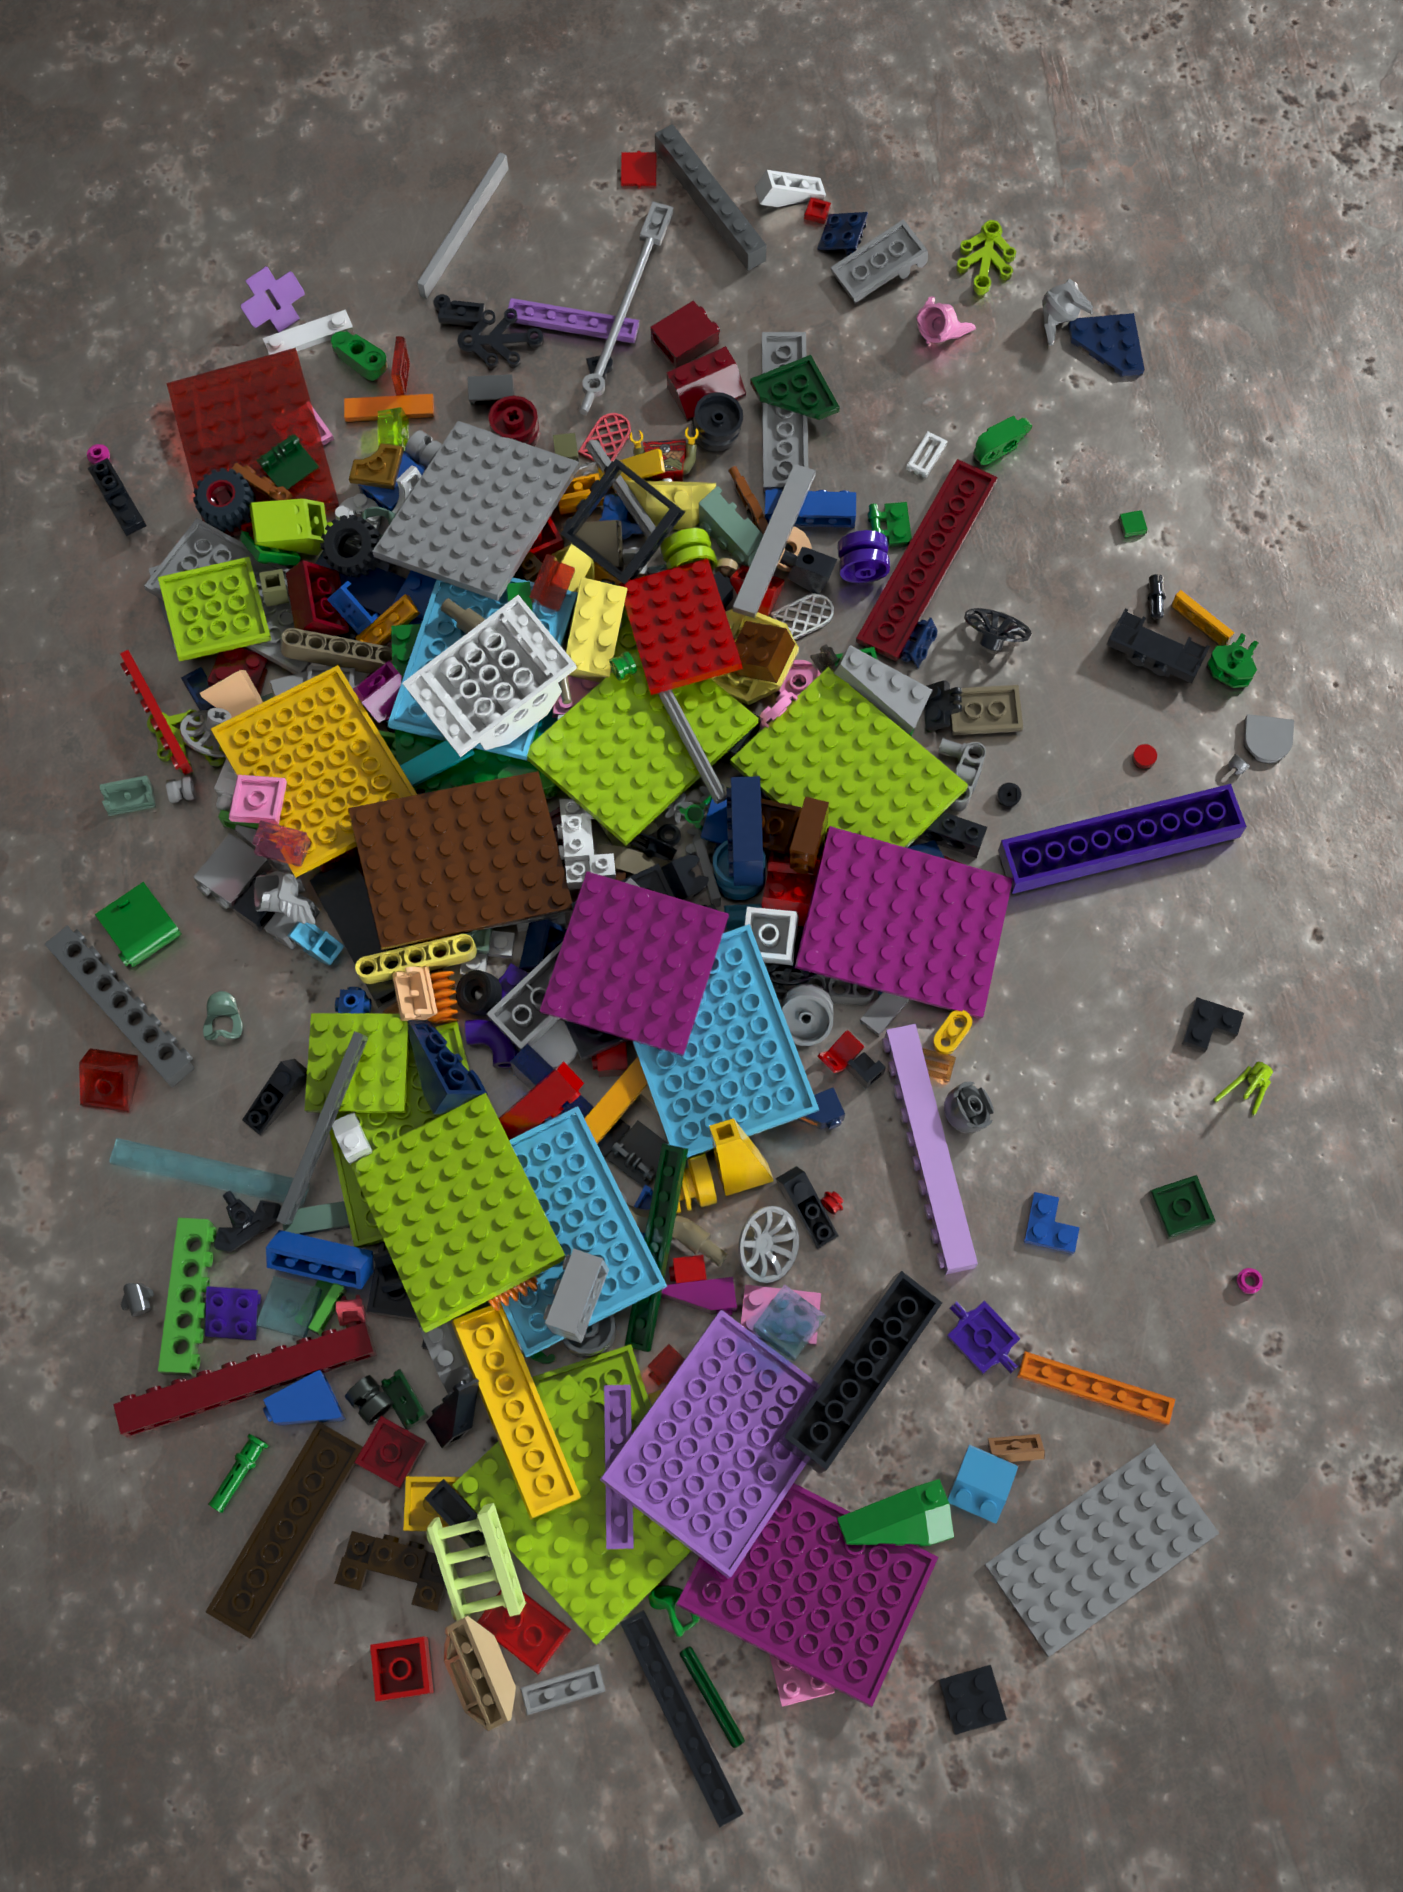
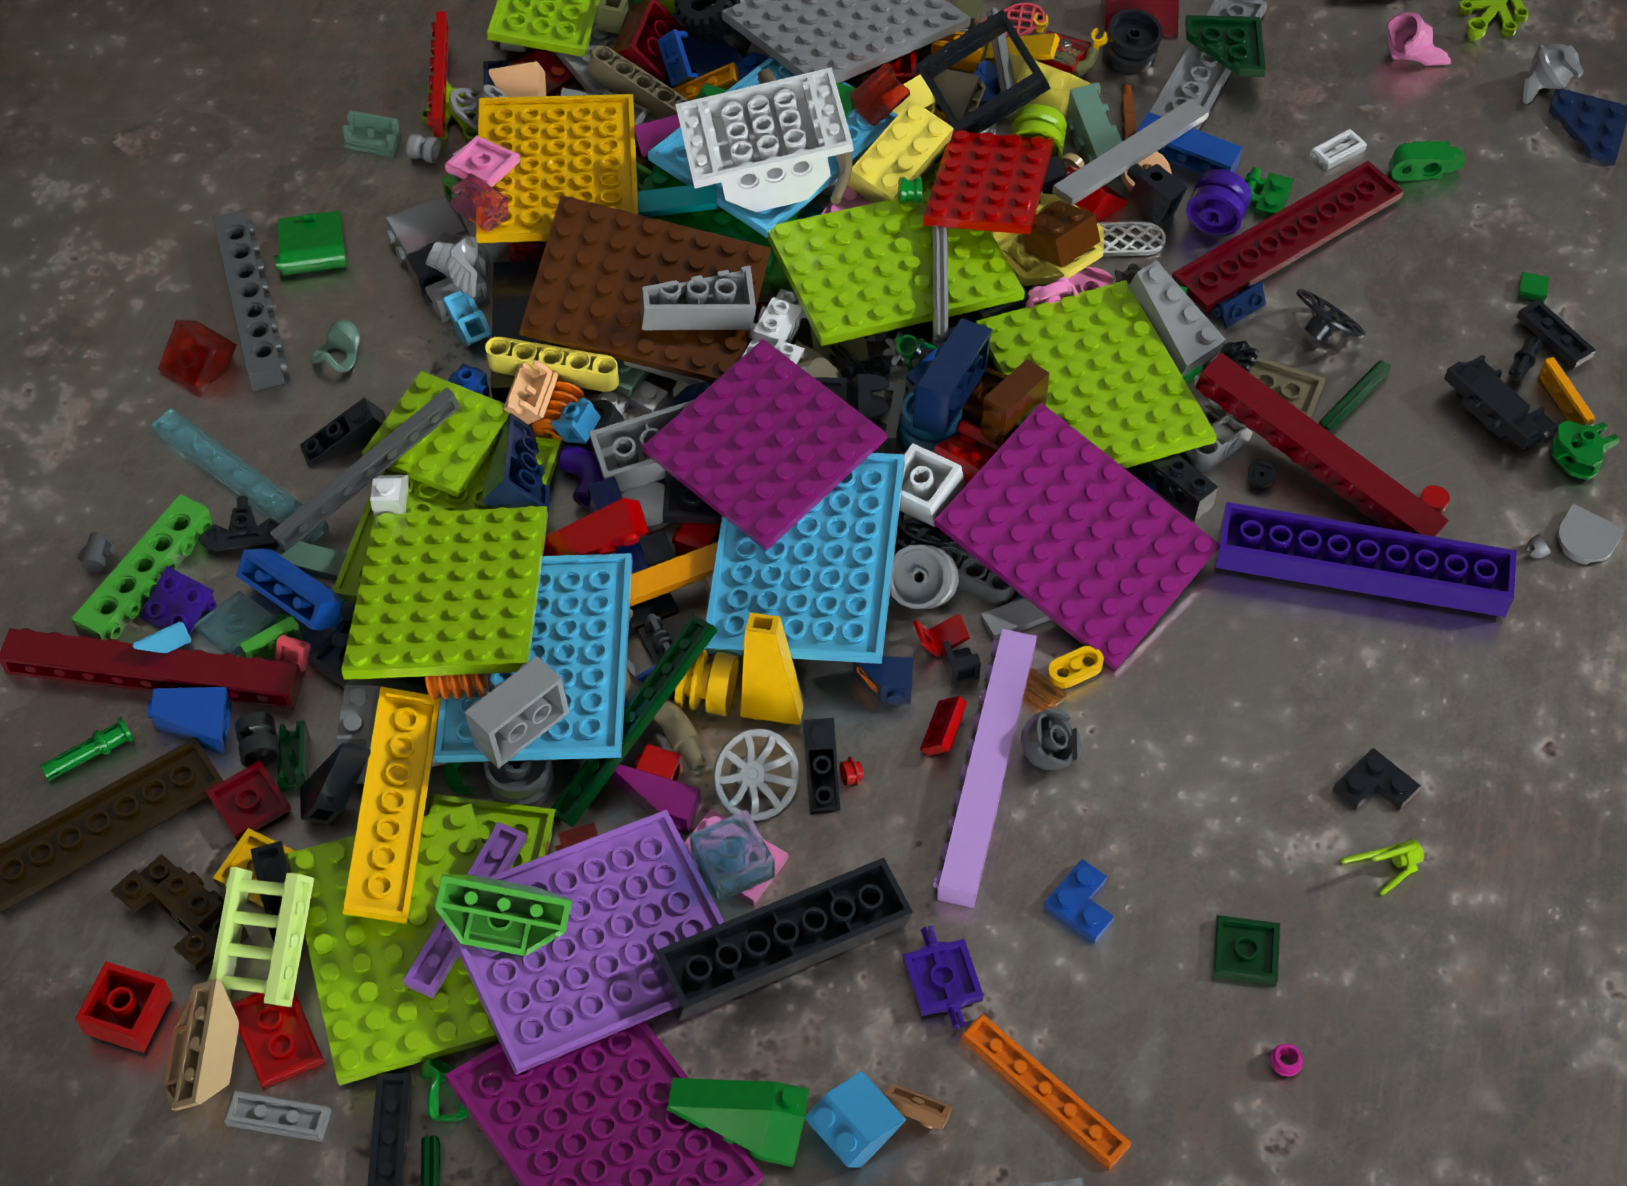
camera: 25 degrees right, 15 degrees down
none -> medium azure slope [133,622,191,653]
none -> bright green wedge [435,874,572,956]
none -> dark azure brick [551,398,601,443]
none -> black panel [637,530,676,567]
none -> light grey wedge [640,265,756,330]
none -> red plate [920,696,967,756]
none -> dark red brick [1195,352,1449,537]
none -> dark green axle [1319,360,1391,433]
none -> black plate [1517,299,1596,369]

